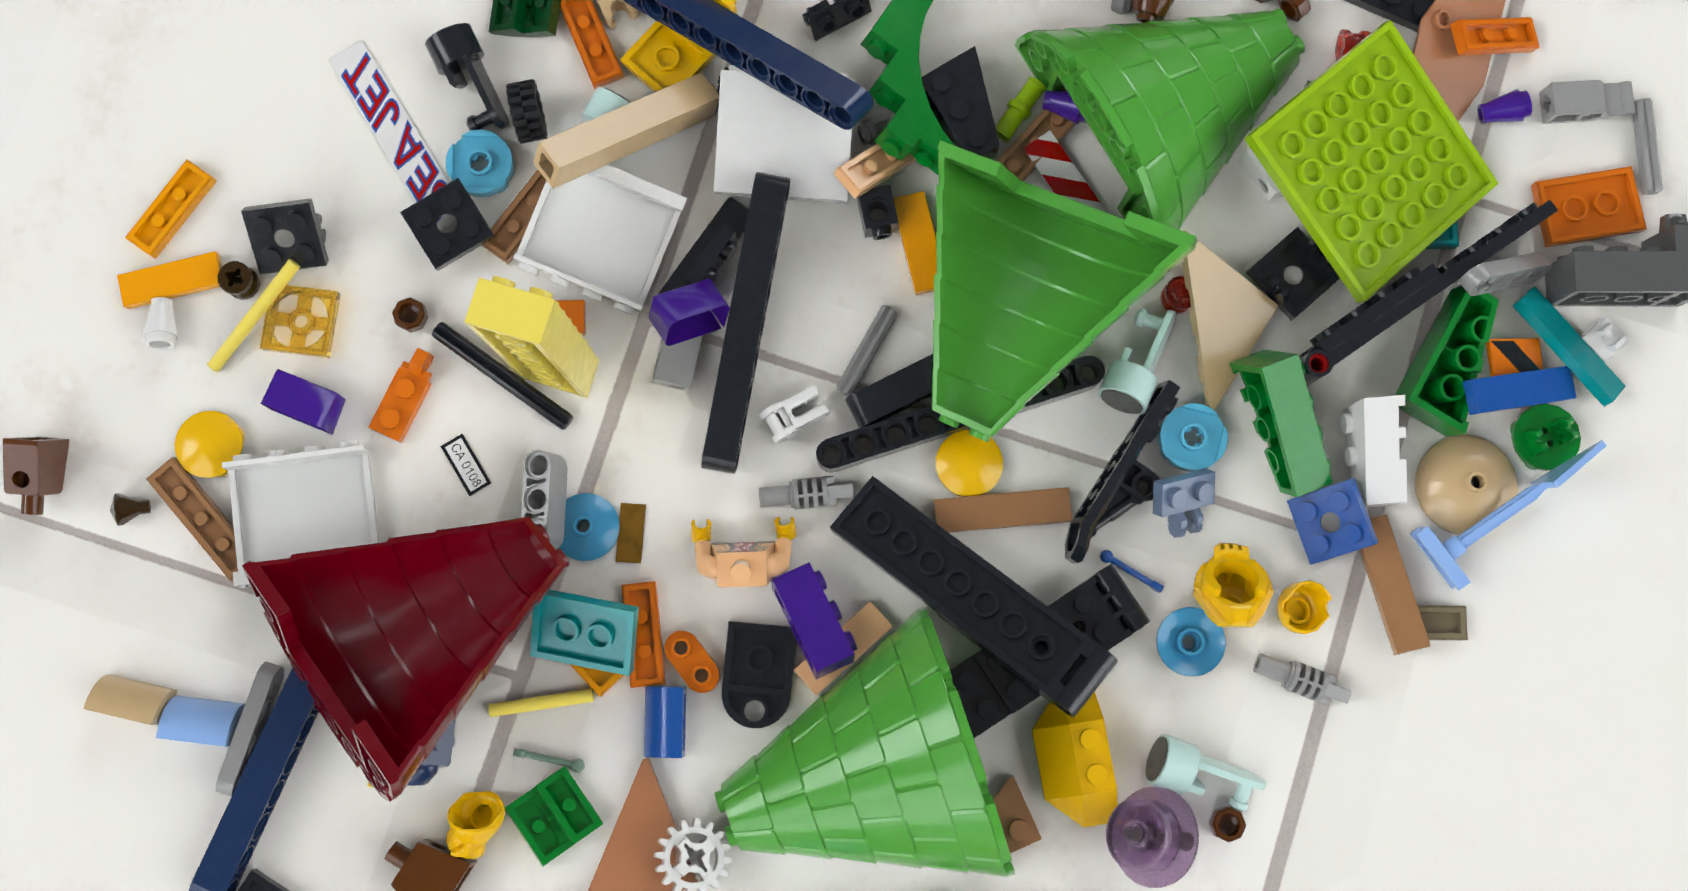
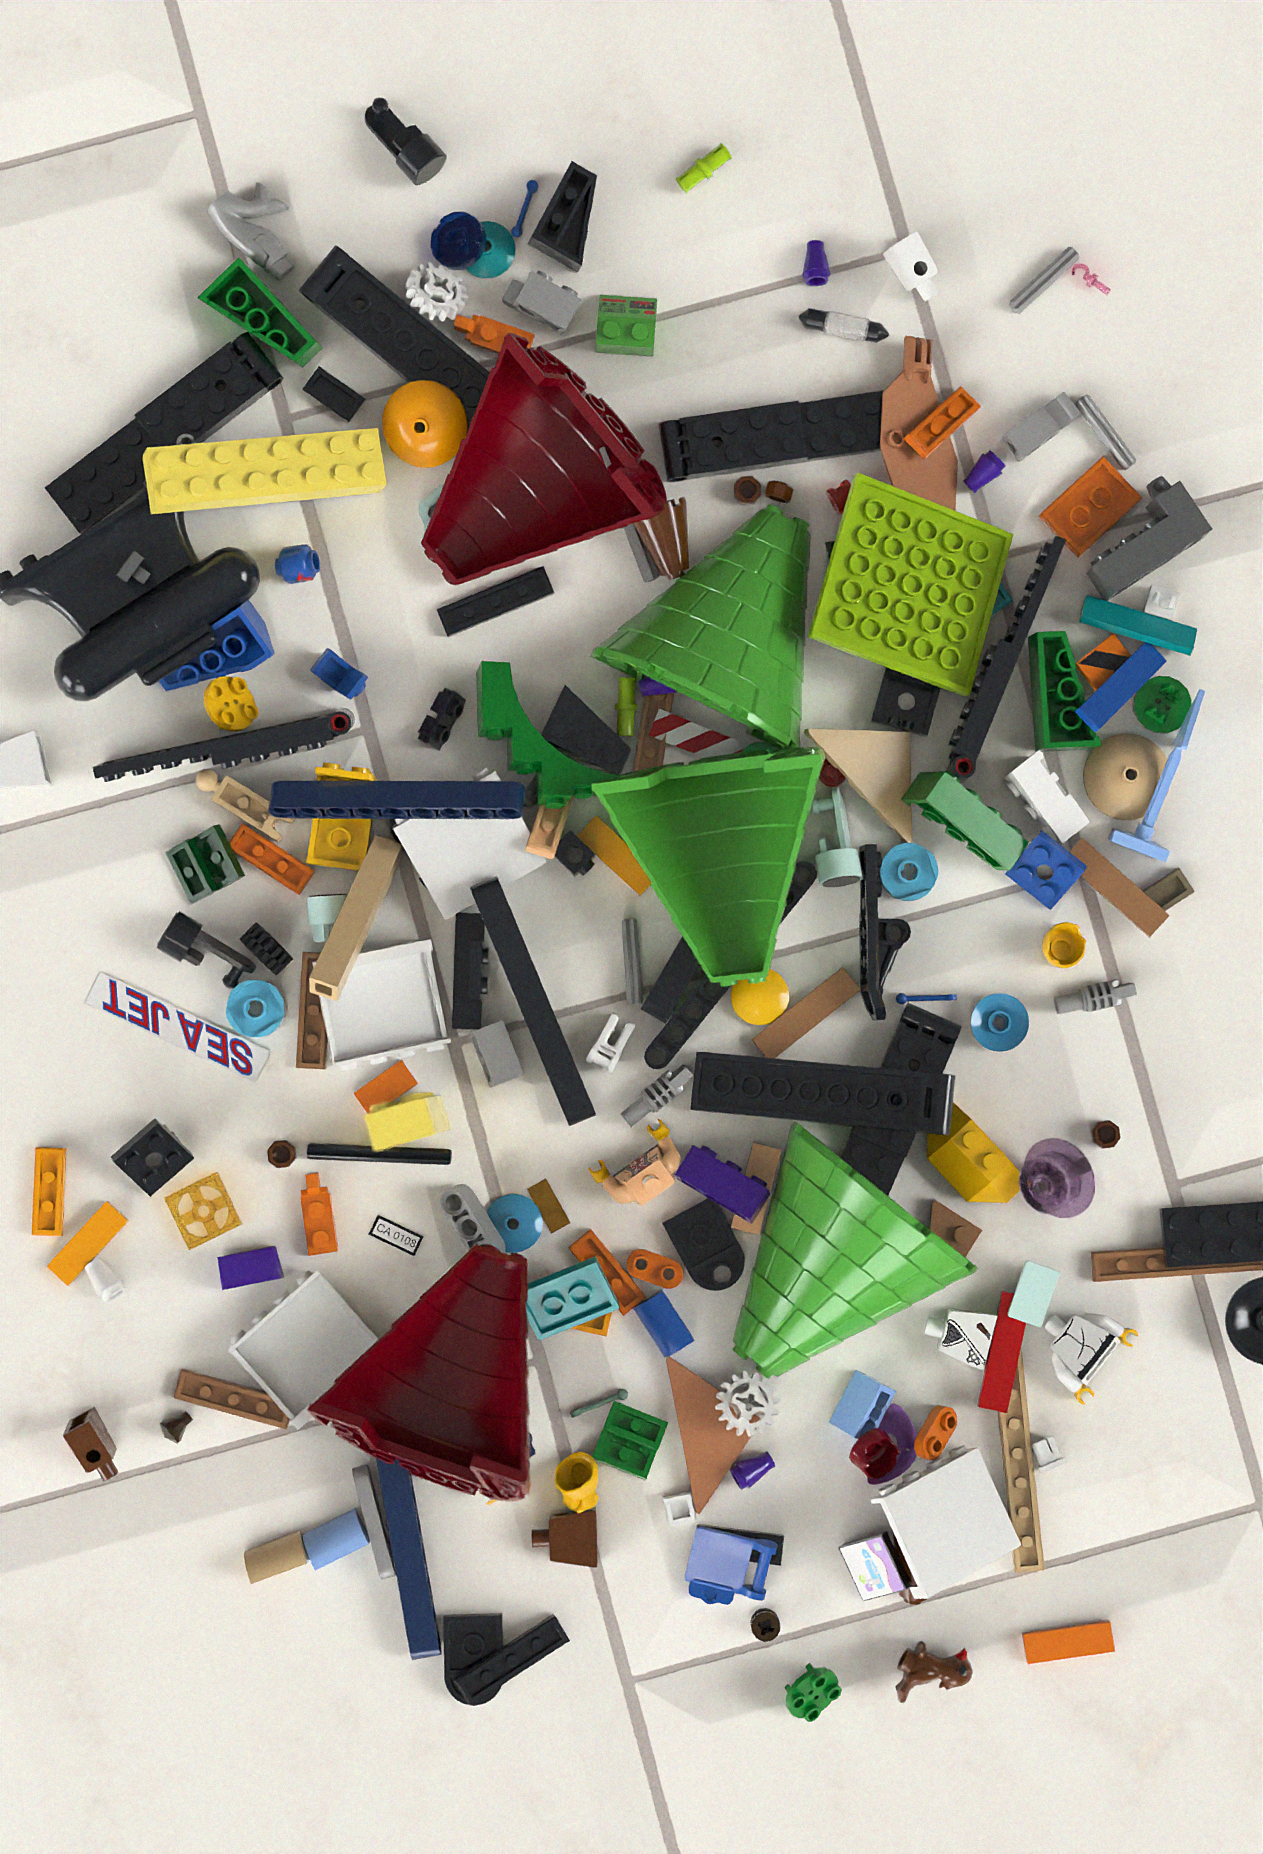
camera: 30 degrees left, 5 degrees up
yellow dish [175,411,245,478] -> none
light yellow bar [207,259,300,372] -> none
dark brown wheel [217,261,260,300] -> none
black piece [400,178,495,271] -> none
light yellow bar [489,688,594,717] -> none
dark purple piece [649,278,730,346] -> none
light aqua piece [1145,734,1267,812] -> none
sand blue hinge [1153,468,1215,538] -> none
yellow helmet [1193,543,1274,628] -> none
light grey beam [1459,252,1553,296] -> none

